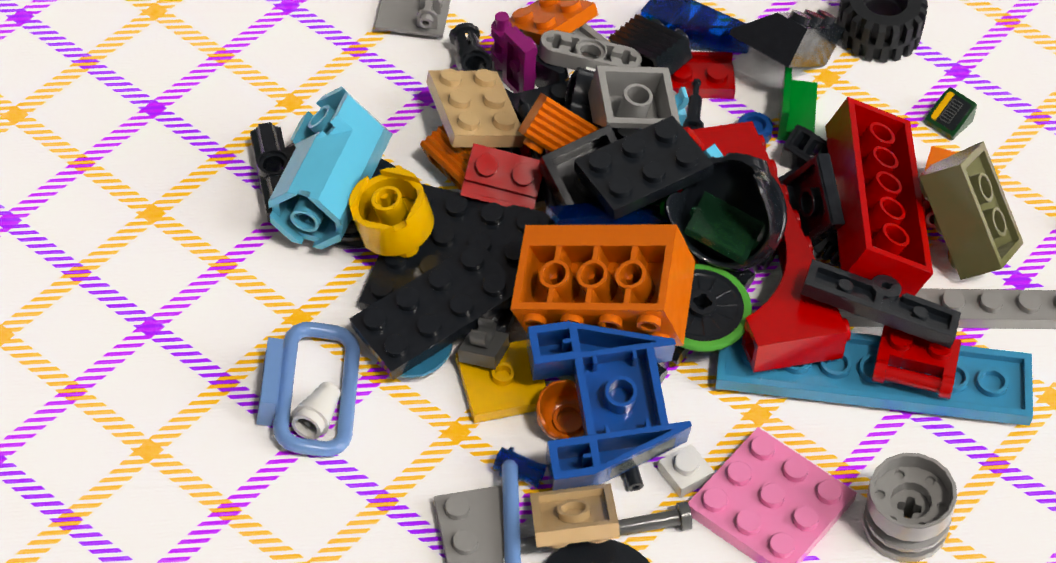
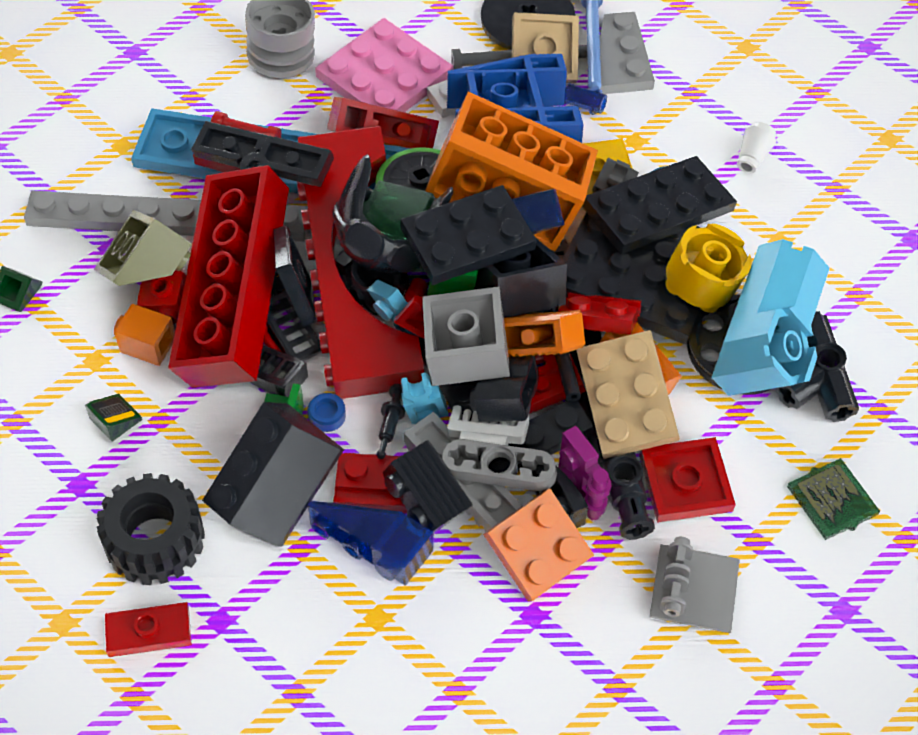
camera: 175 degrees left, 5 degrees up
medium blue bar [256,322,360,457] -> none
none -> red slope [327,97,439,149]
none -> red plate [639,437,736,523]
none -> piece [787,458,880,541]

